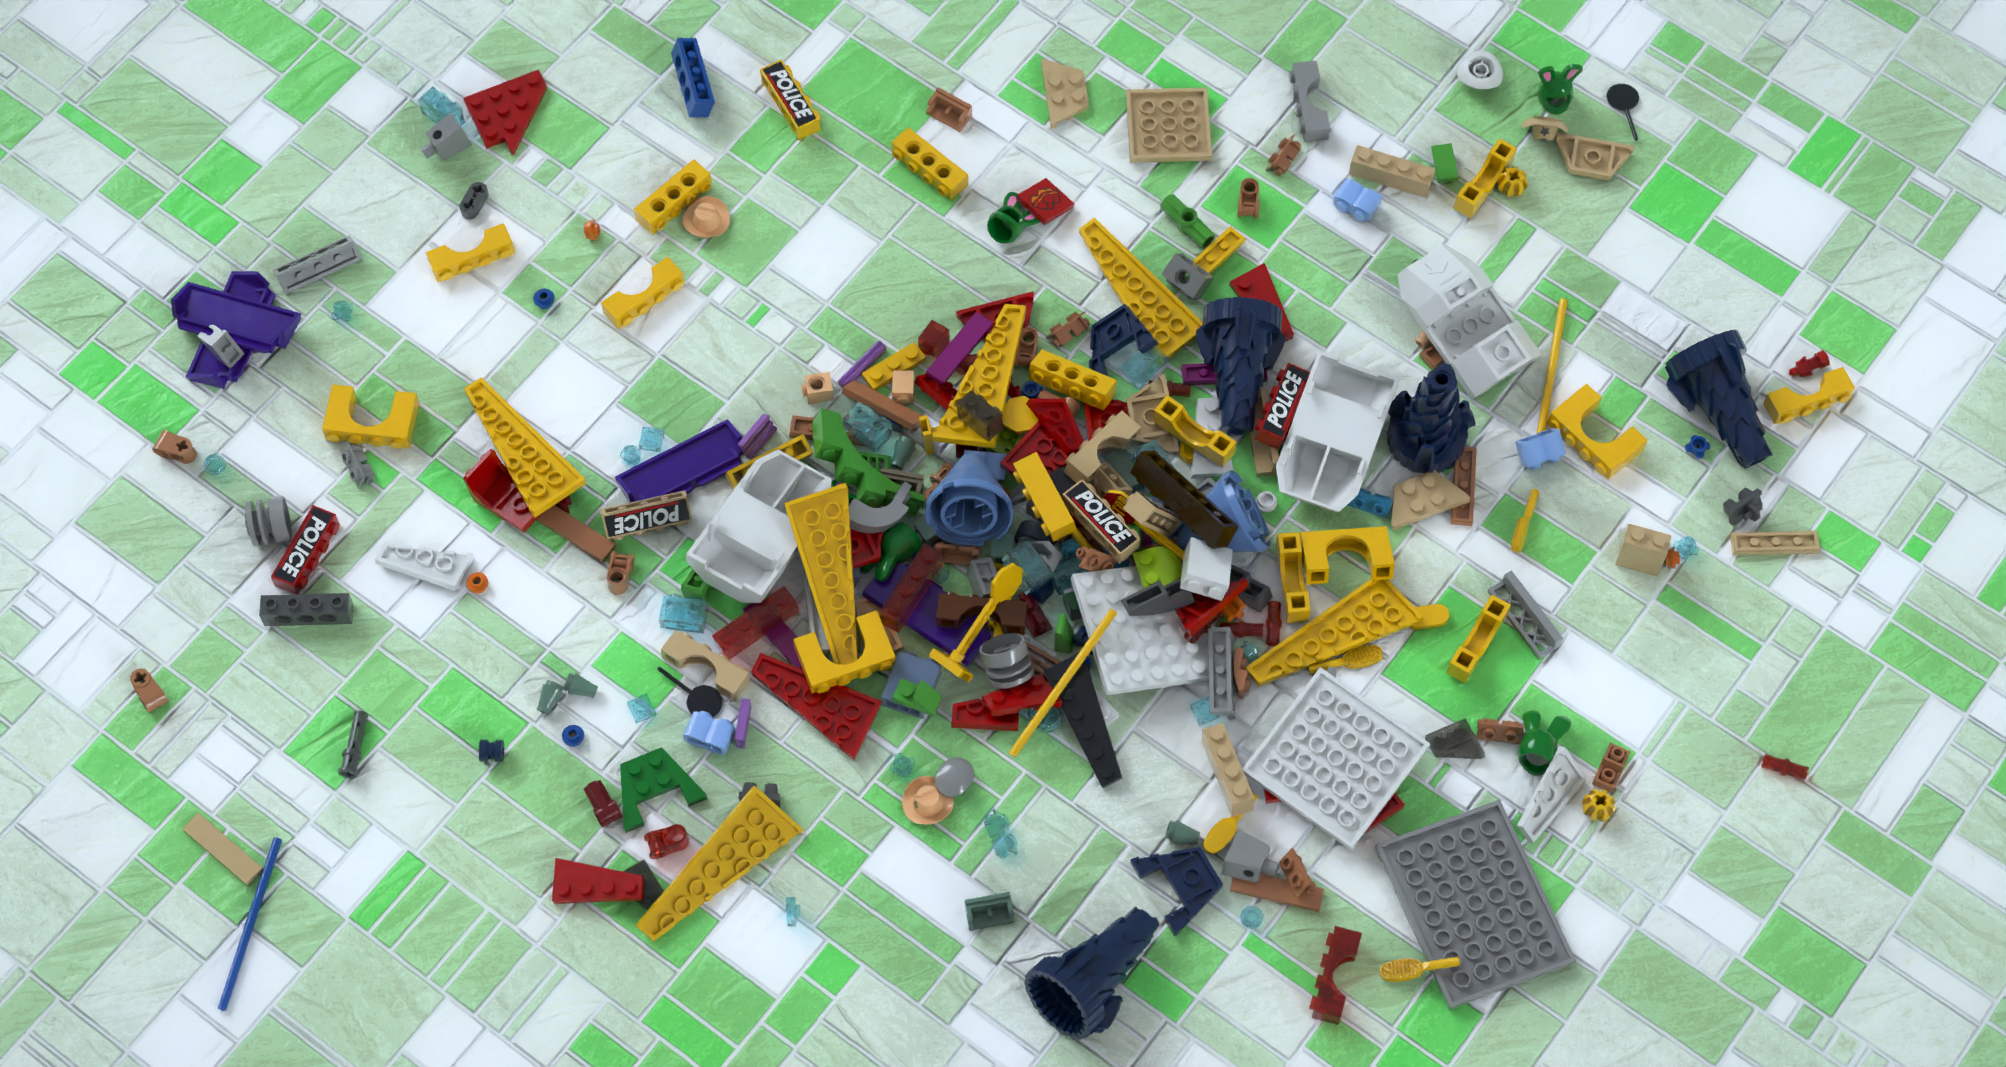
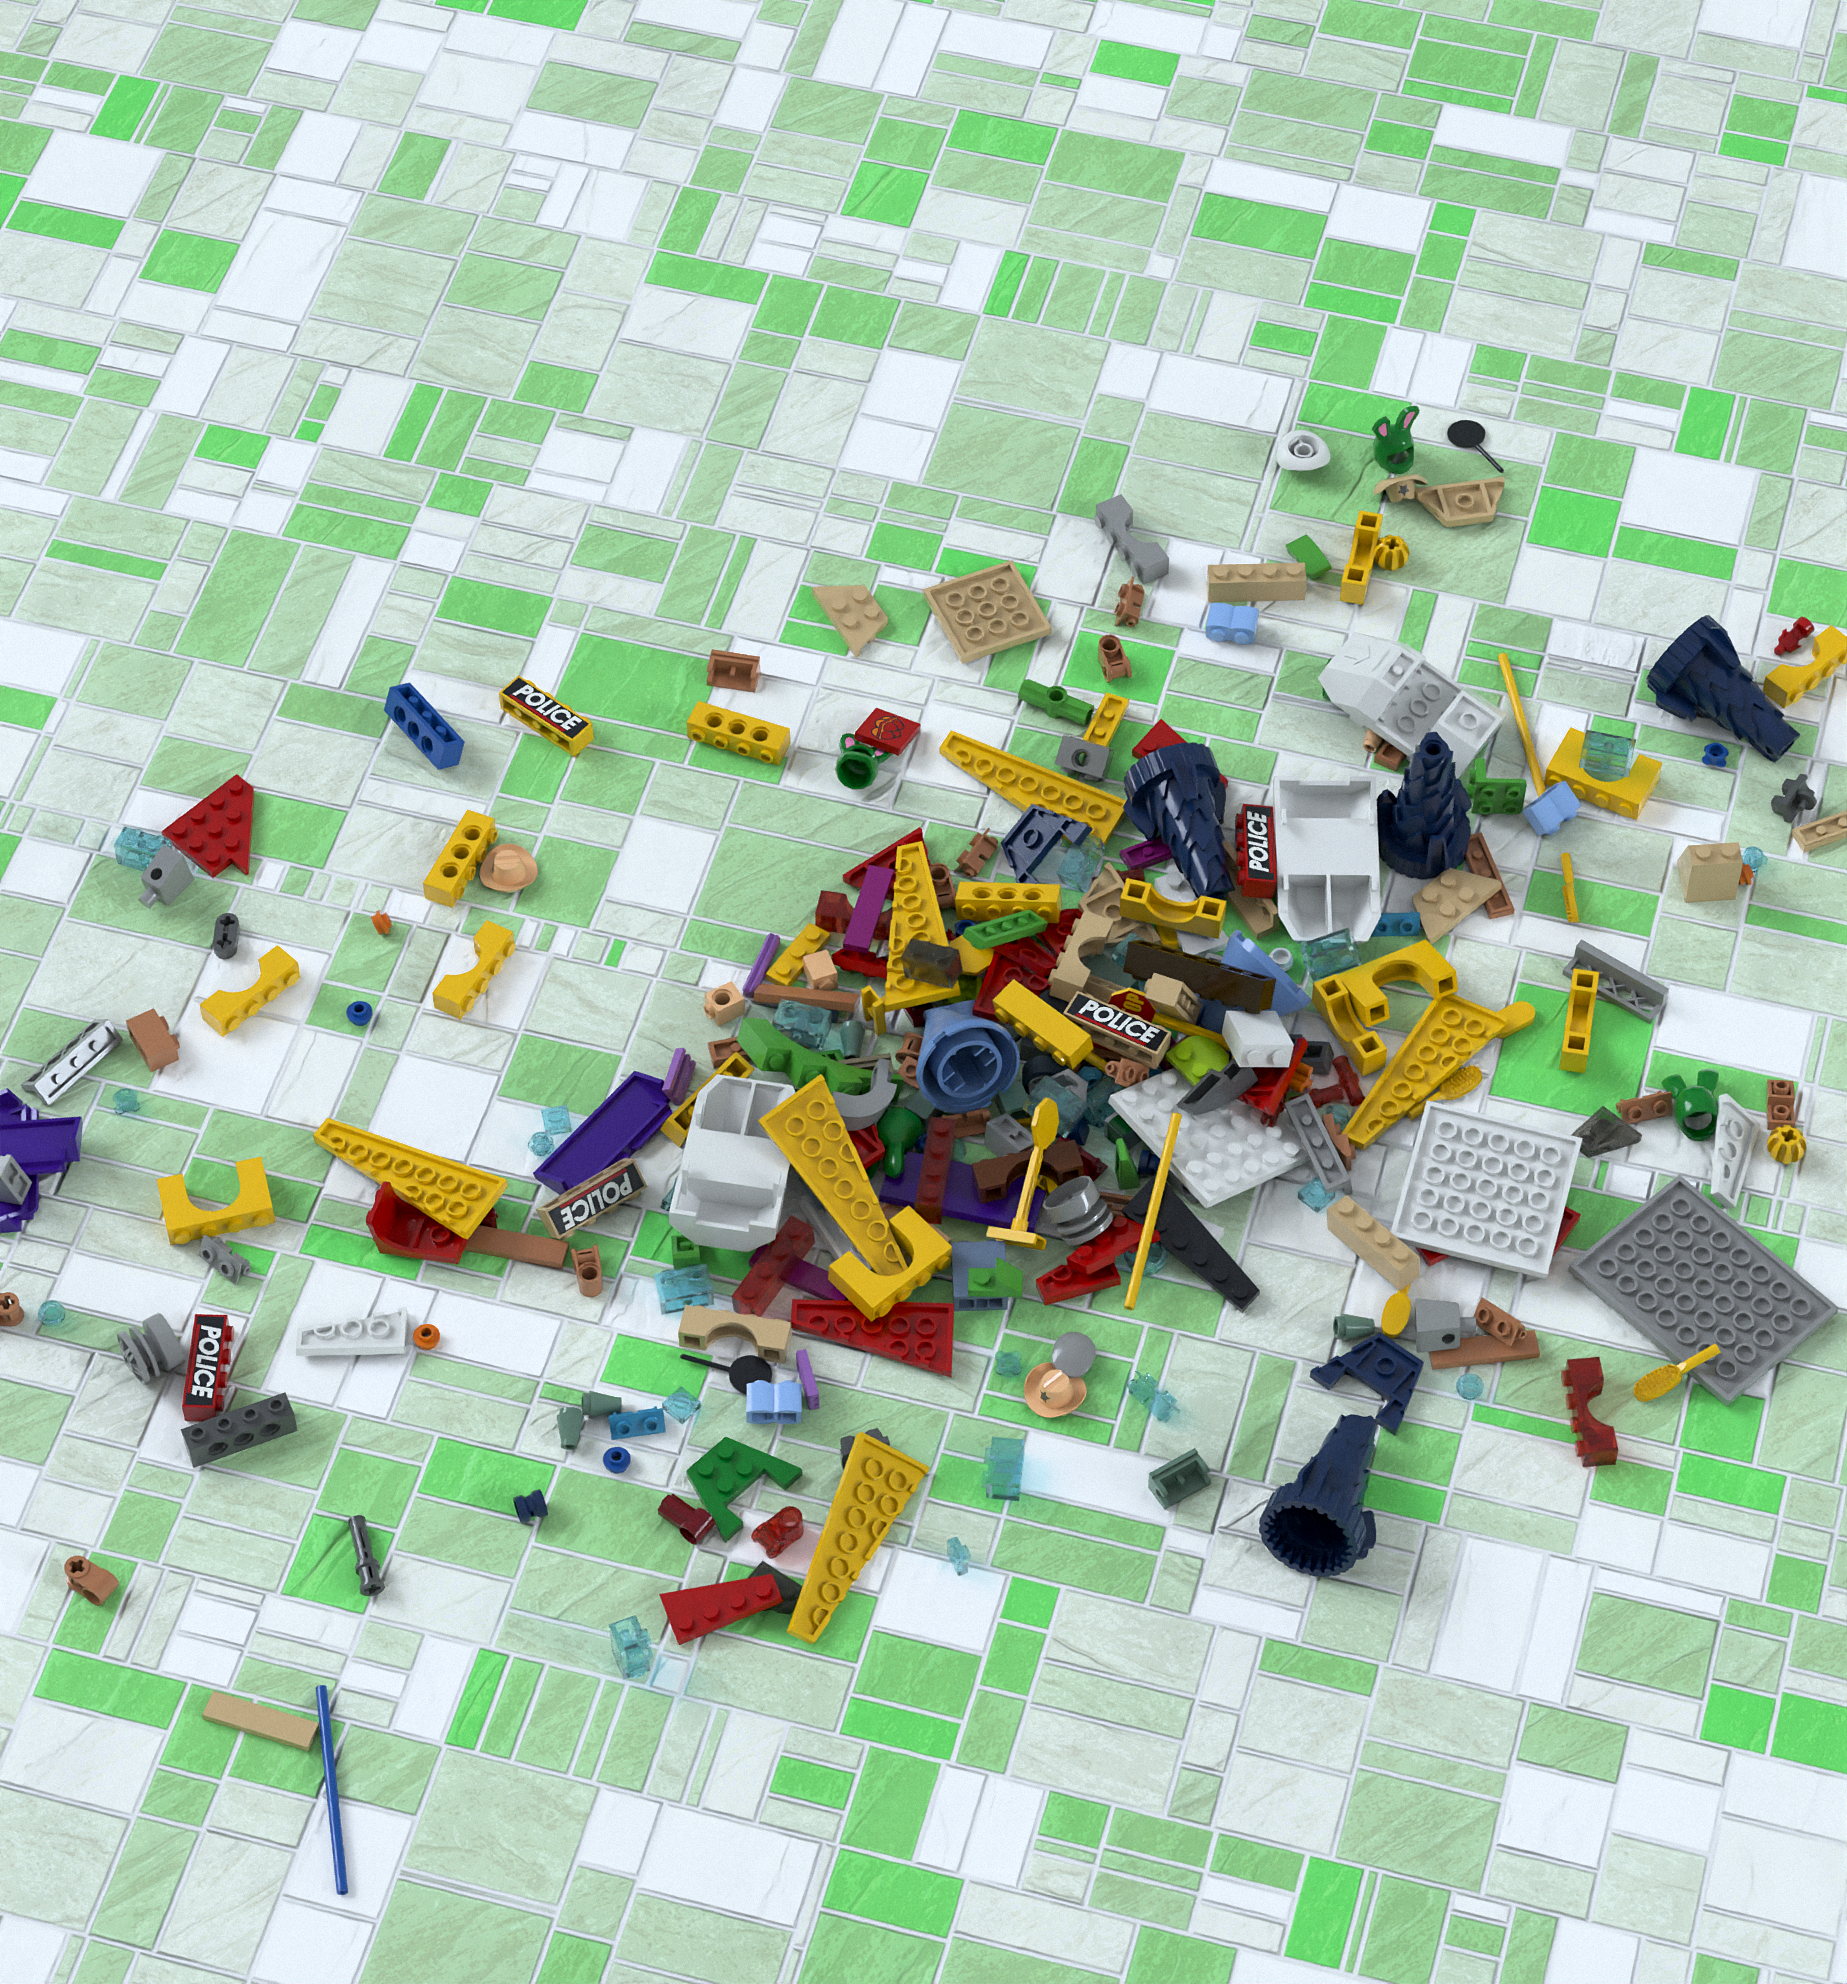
camera: 20 degrees left, 10 degrees down
none -> nougat brick [126,1008,180,1072]
none -> dark azure hinge [608,1406,666,1440]
none -> clear light blue brick [609,1615,653,1680]
none -> bright green plate [962,909,1048,950]
none -> clear light blue brick [981,1437,1025,1501]
none -> clear light blue brick [1300,928,1362,981]
none -> bright green bracket [1466,759,1527,815]
none -> clear light blue brick [1579,730,1636,777]

